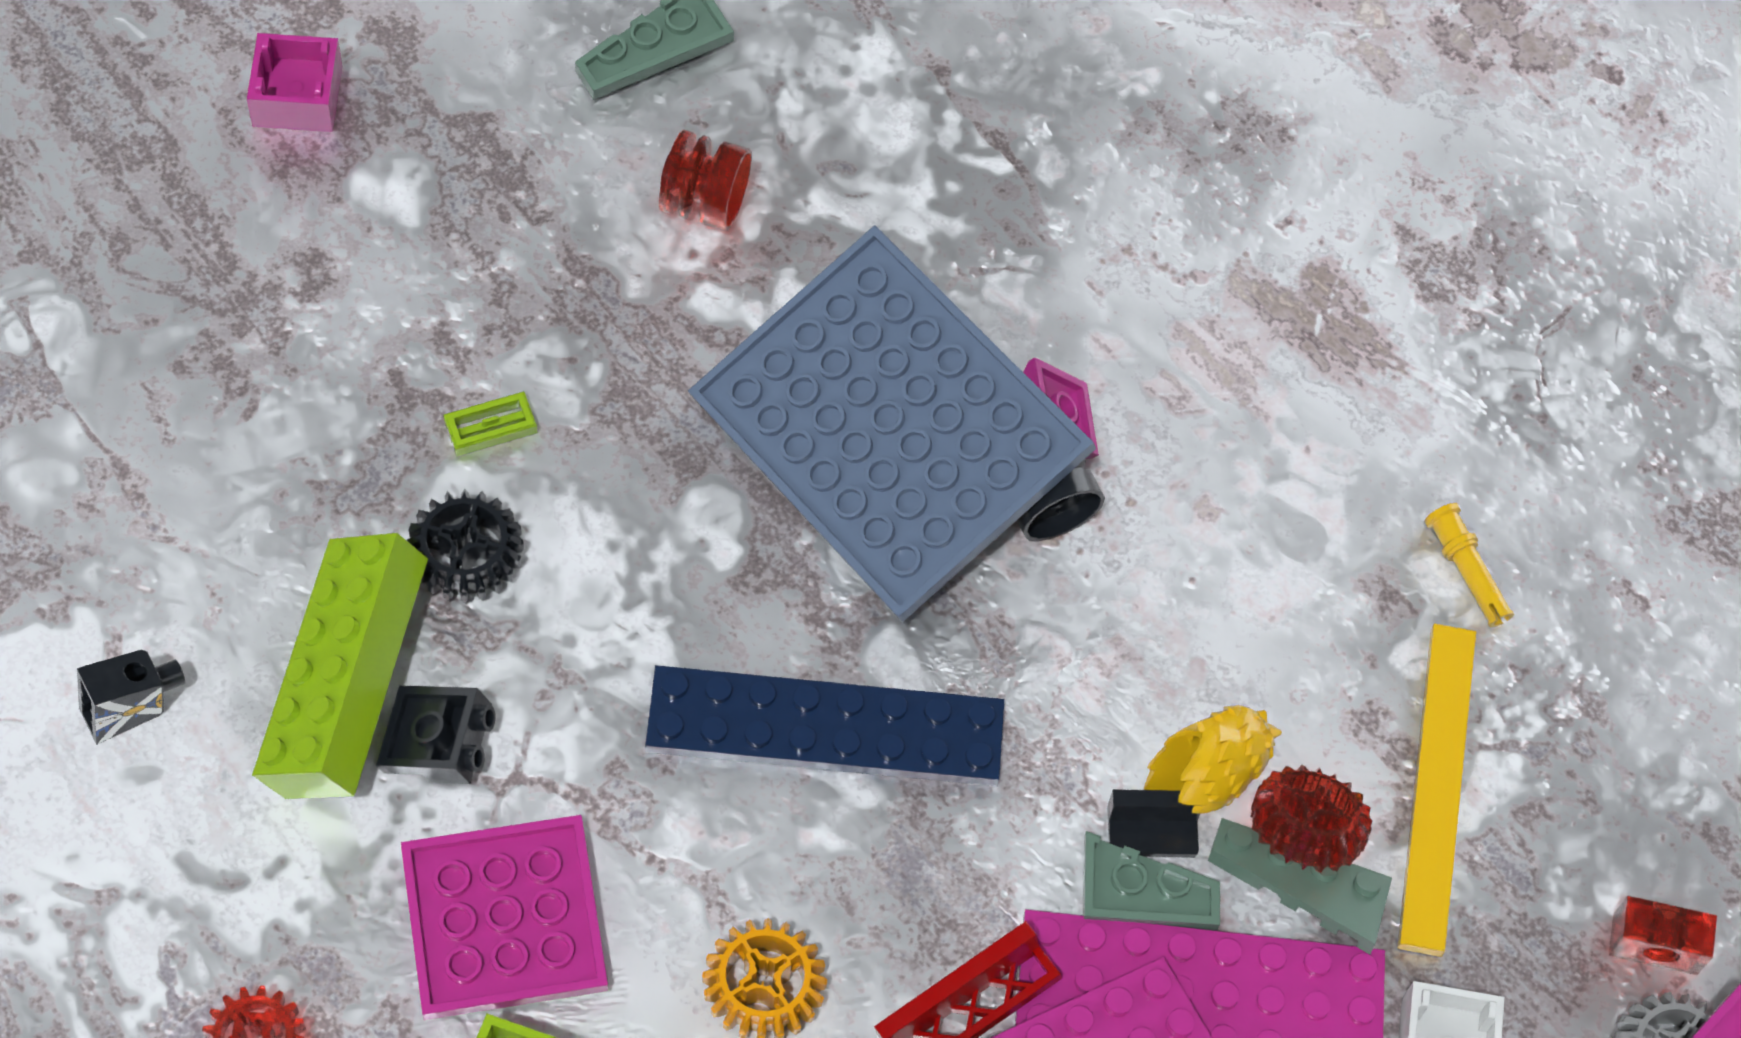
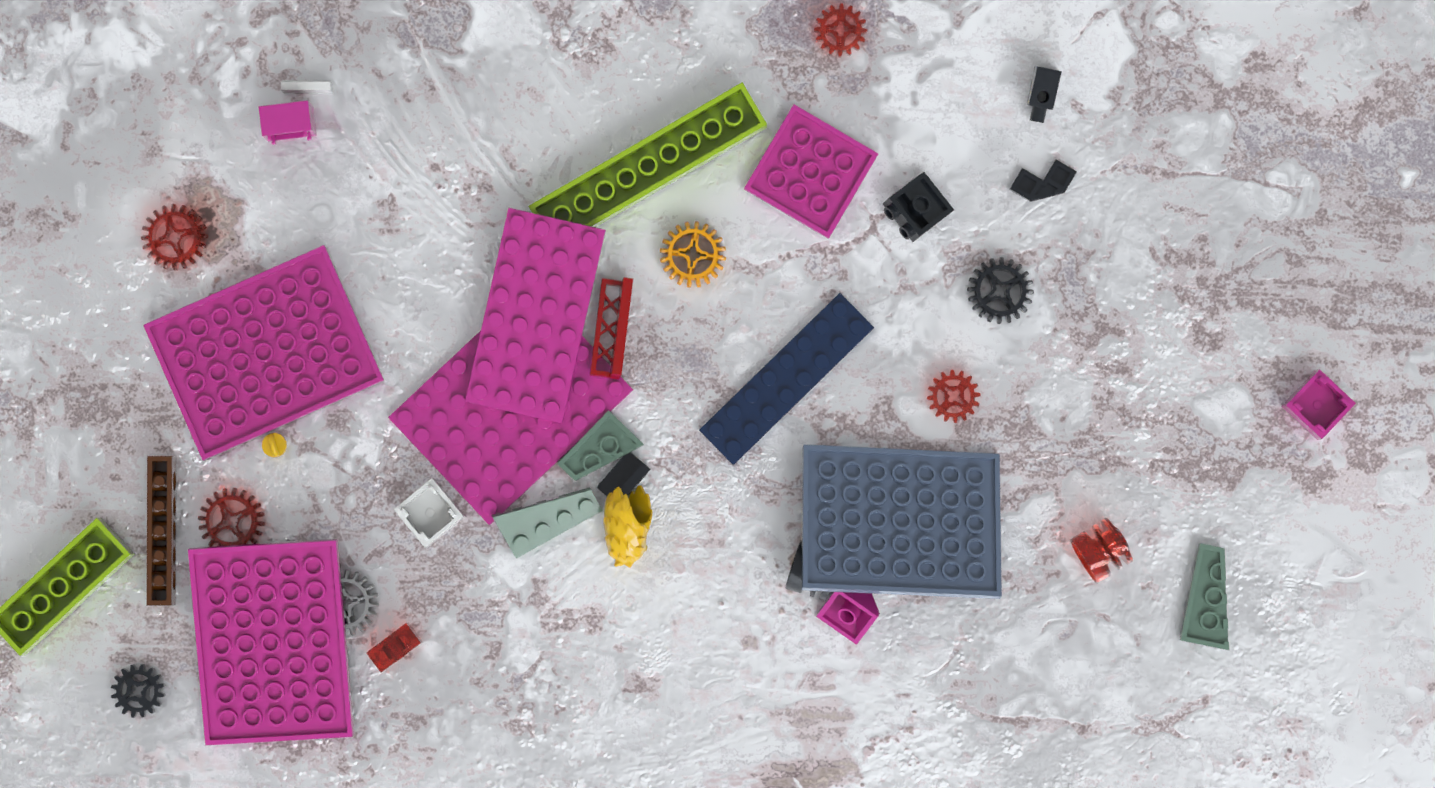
camera: 135 degrees right, 25 degrees up
lime brick [252,533,428,799] -> none
lime tile [443,391,538,457] -> none
clear red gear [1250,765,1373,873] -> none
yellow tile [1397,623,1476,957] -> none
yellow pin [1424,503,1515,628] -> none
none -> clear red gear [926,370,981,423]
none -> black tile [1009,159,1077,202]

